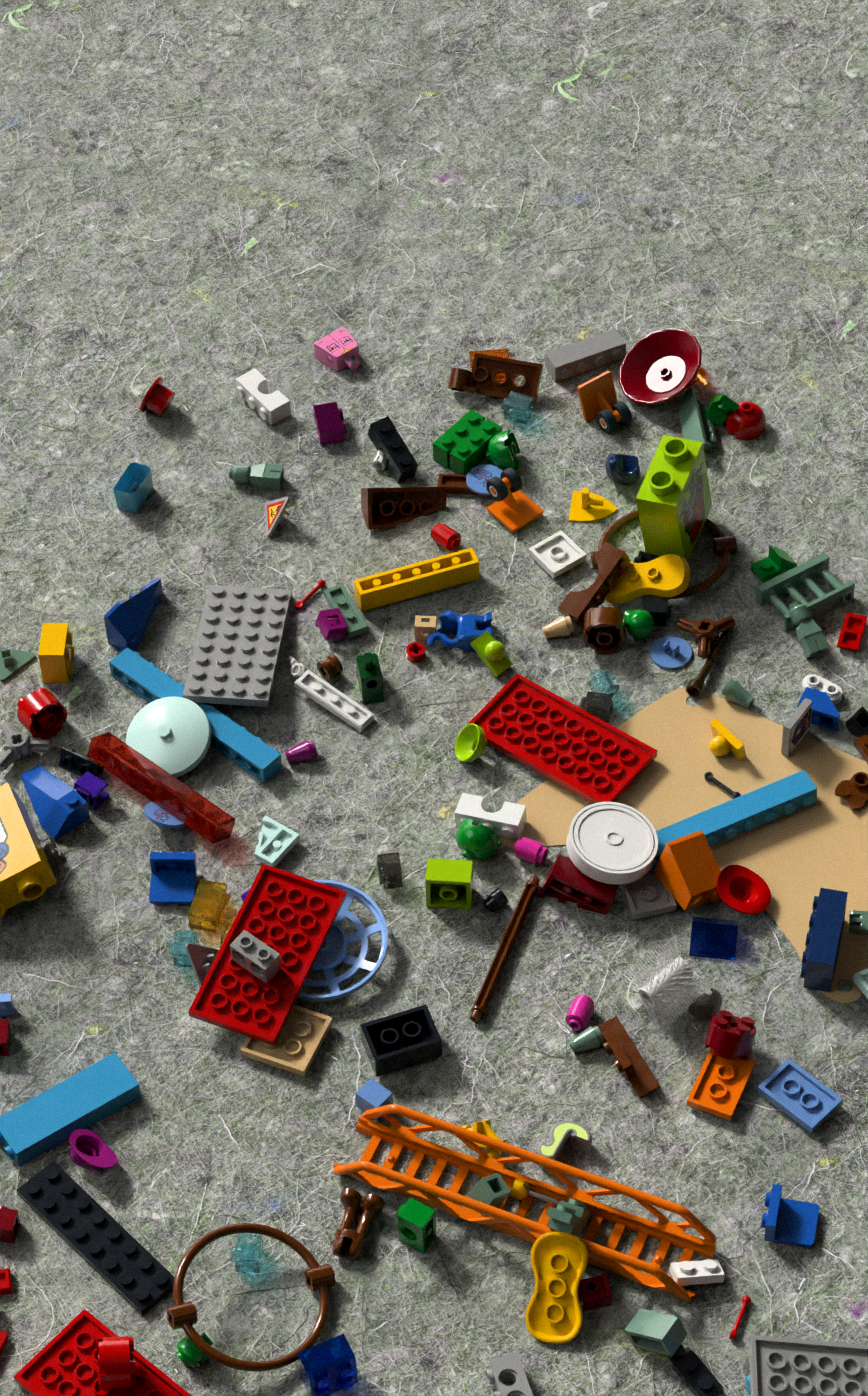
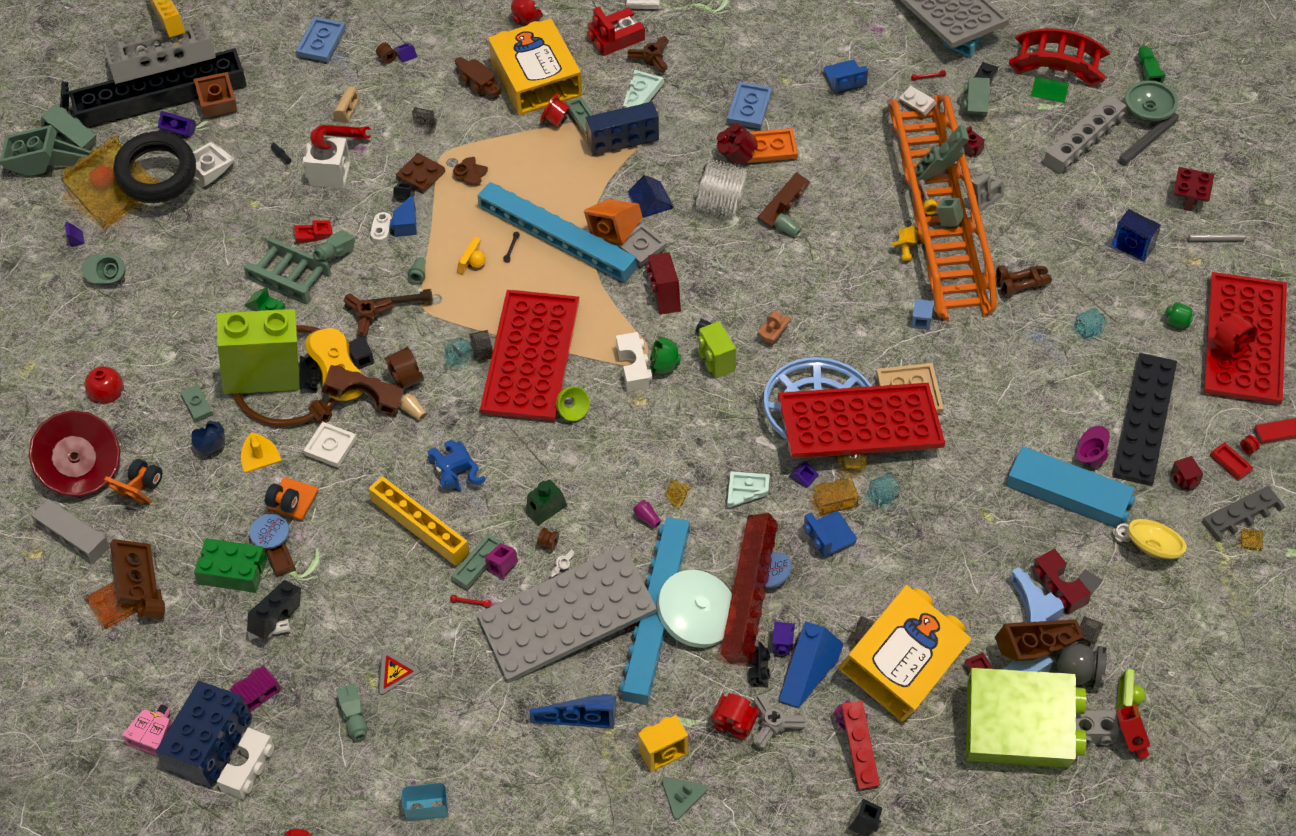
camera: 120 degrees left, 5 degrees up
reddish brown piece [166,1223,336,1372] -> none
light grey piece [185,943,219,987] -> none
light grey brick [230,930,282,984] -> none
white tile [294,670,374,732] -> none
black brick [360,1004,442,1077] -> none
reddish brown wedge [361,487,446,529] -> none
clear smoke window [377,852,403,889] -> none
green brick [396,1197,437,1254] -> none
red bush [406,642,425,663] -> none
tan piece [414,615,437,641] -> none
red brick [430,523,461,551] -> none
lime tile [470,631,513,678] -> none
reddish brown piece [470,876,540,1023] -> none
green cylinder [486,430,521,471] -> none
clear light blue brick [501,391,533,425] -> none
dark pink brick [514,837,549,865] -> none
yellow plate [525,1232,588,1344] -> none
light grey animal [537,1120,592,1171] -> none
dark pink brick [565,995,595,1030] -> none
white brick [566,802,658,885] -> none
green piece [623,609,655,638] -> none
medium blue piece [650,636,692,670] -> none
sand green brick [678,387,716,451] -> none
green slope [705,394,739,426] -> none
red hat [716,865,771,914] -> none
tile [781,698,813,757] -> none
none -> dark blue brick [155,681,252,787]
none -> clear yellow tile [665,479,691,508]
none -> nougat hips [757,310,791,345]
none -> light grey plate [972,173,1004,212]

